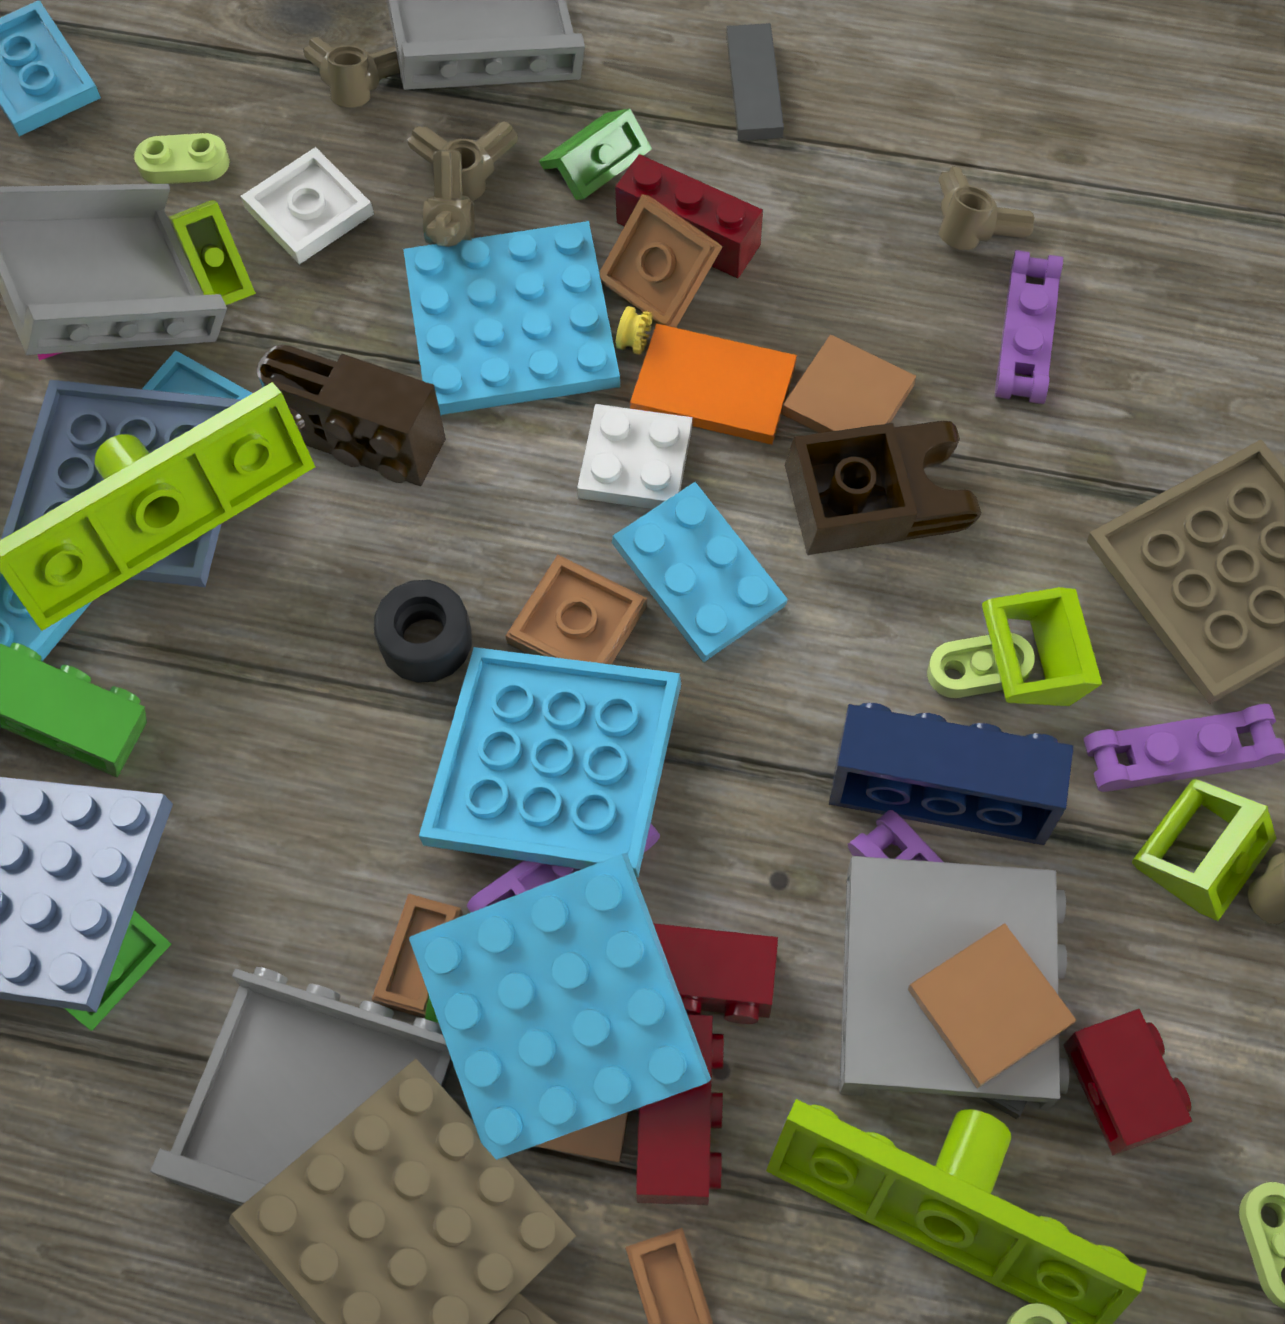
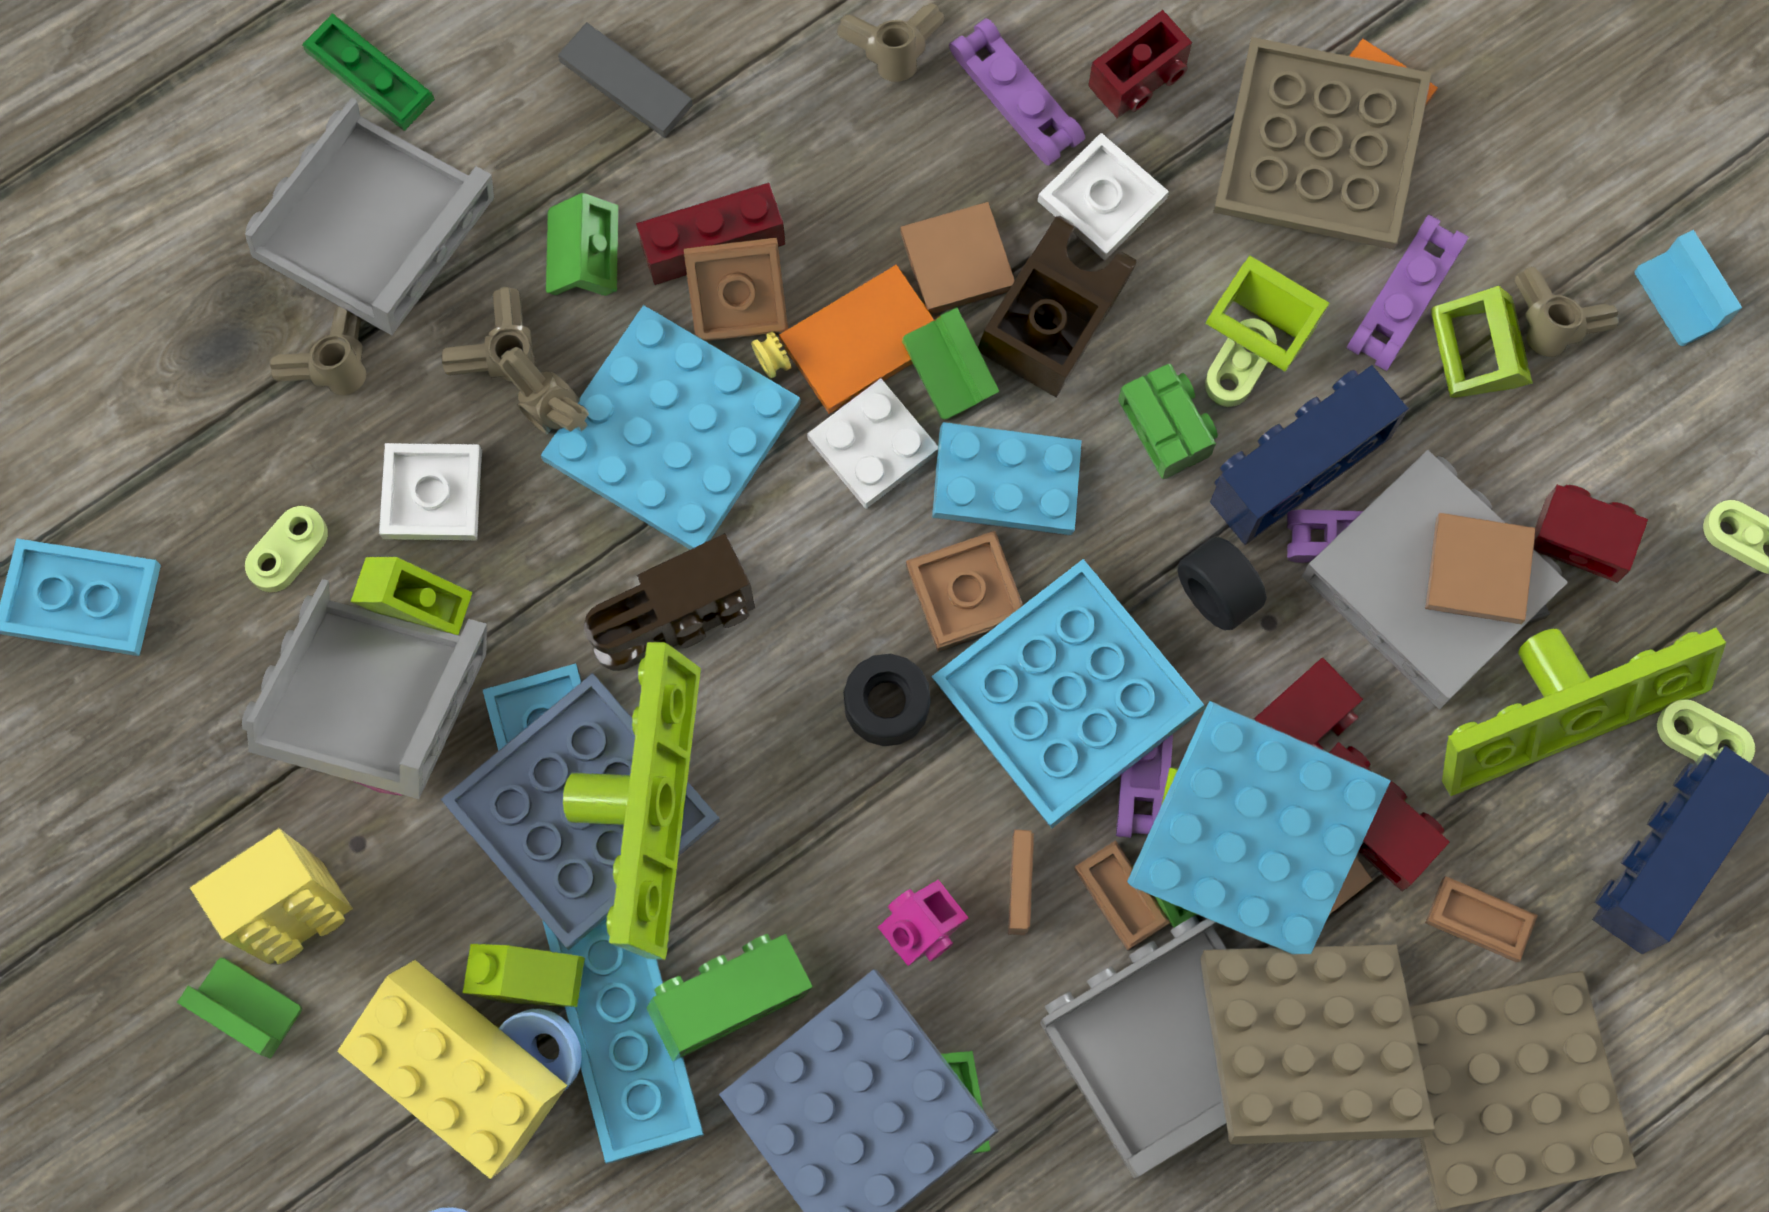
camera: 50 degrees left, 10 degrees up
none -> dark pink brick [878,879,969,966]
none -> bright green panel [902,307,1000,420]
none -> medium nougat tile [1008,830,1034,935]
none -> white plate [1038,133,1169,260]
none -> dark red brick [1088,10,1192,119]
none -> bright green brick [1118,364,1218,479]
none -> black tyre [1177,537,1267,631]

